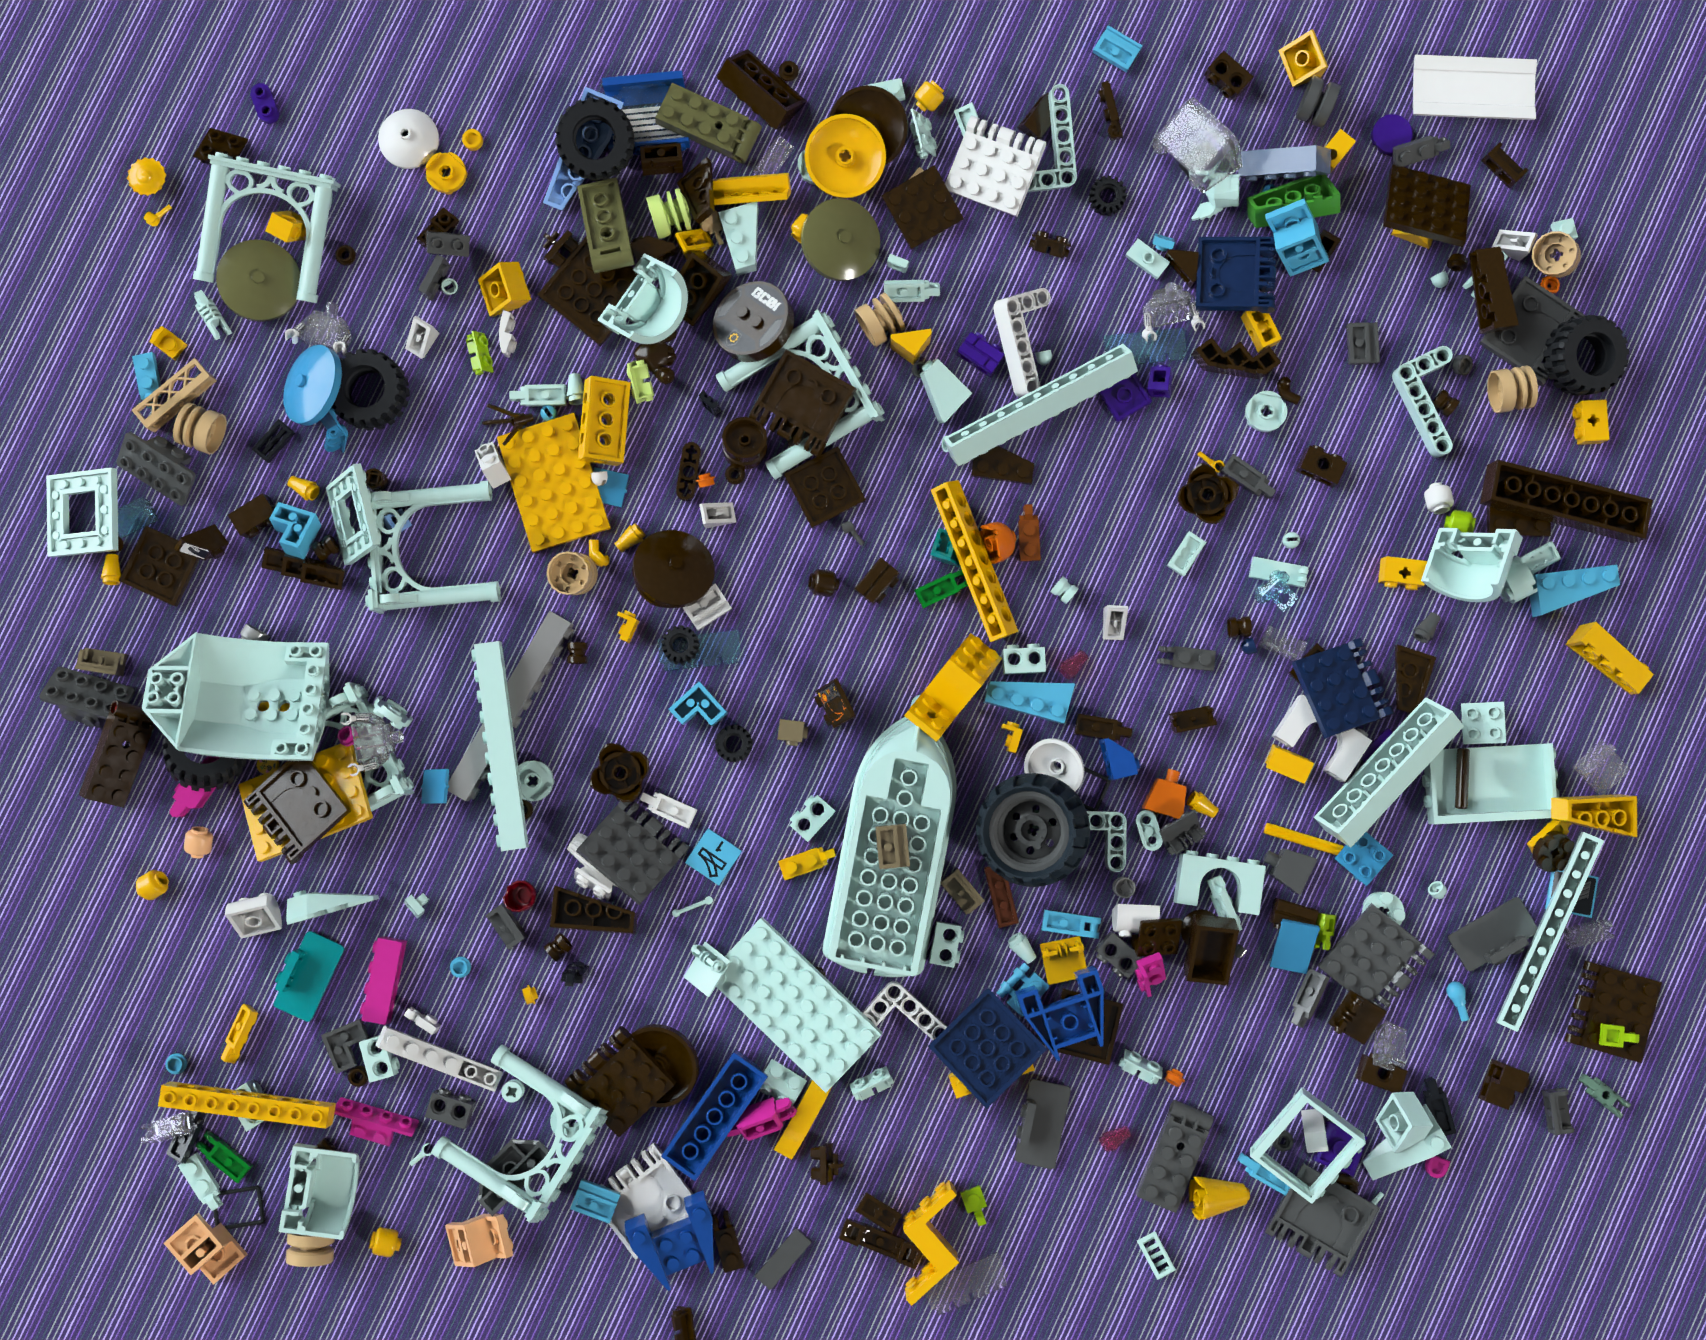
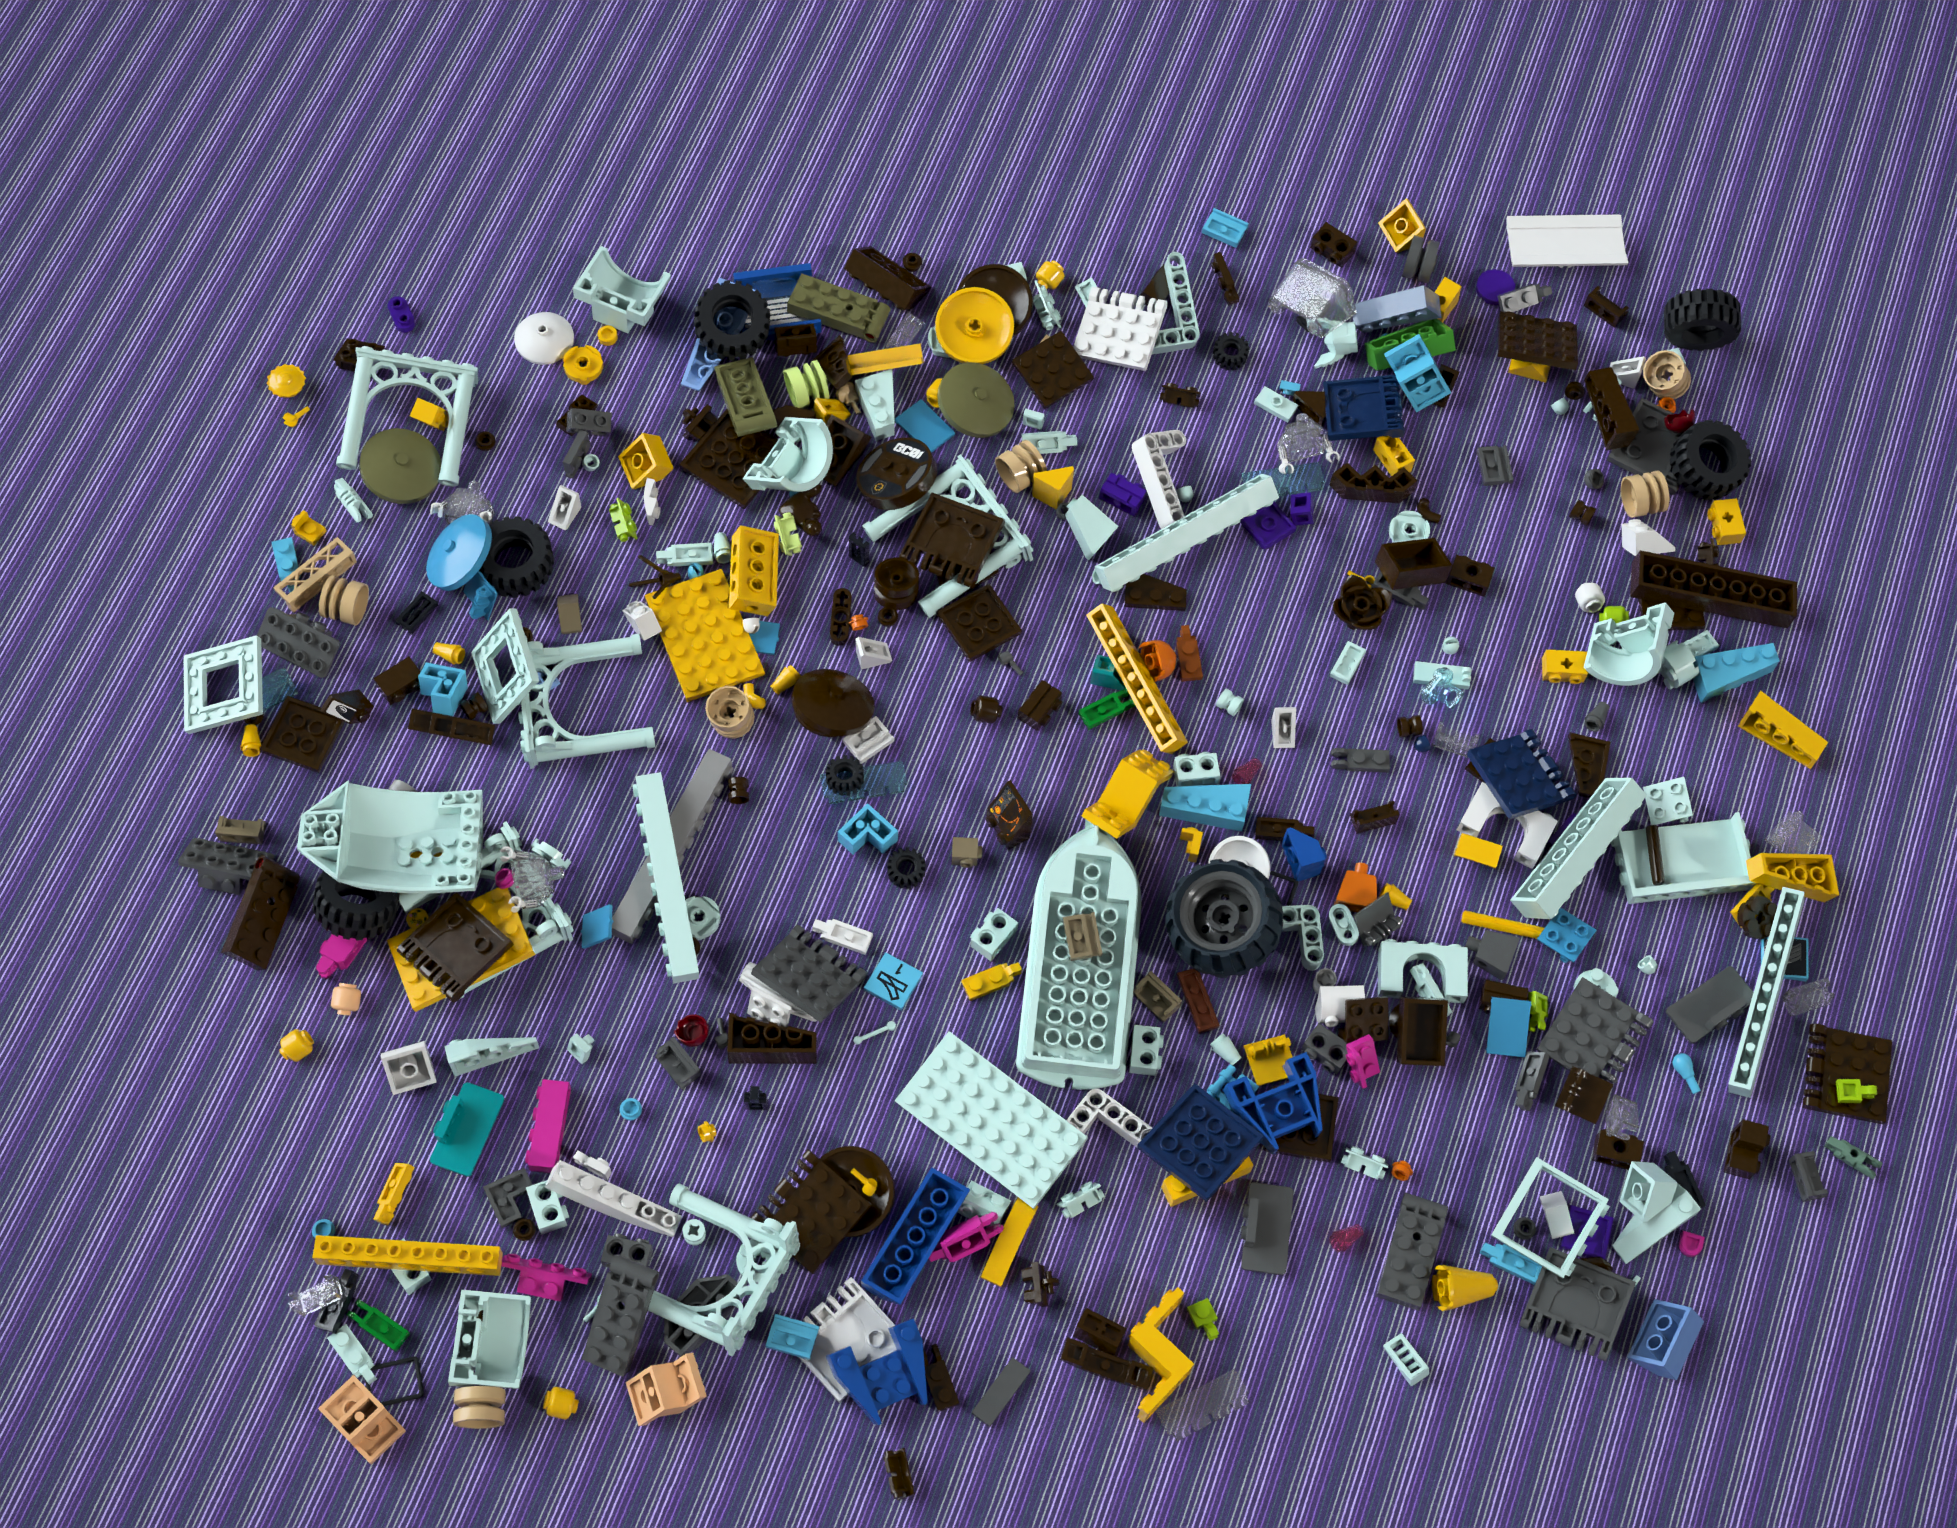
camera: 10 degrees left, 20 degrees down
dark brown wheel [544,933,573,962] -> none
dark brown brick [590,743,649,802] -> none
yellow bracket [617,610,640,644] -> none
light aqua hinge [684,942,731,997] -> none
medium azure plate [1041,909,1101,939] -> none
light aqua beam [1392,346,1453,458] -> none
none -> dark tan slope [557,594,582,634]
none -> light aqua piece [573,246,670,333]
none -> dark grey hinge [582,1254,659,1377]
none -> dark grey hand [715,1018,728,1049]
none -> yellow hand [851,1168,877,1196]
none -> dark azure piece [895,399,955,453]
none -> dark brown piece [1375,538,1453,590]
none -> white slope [1622,519,1675,556]
none -> medium blue slope [1627,1299,1704,1380]
none -> black tyre [1664,288,1741,351]
none -> dark red hair [1664,409,1695,433]
none -> dark brown hinge [1698,538,1719,566]

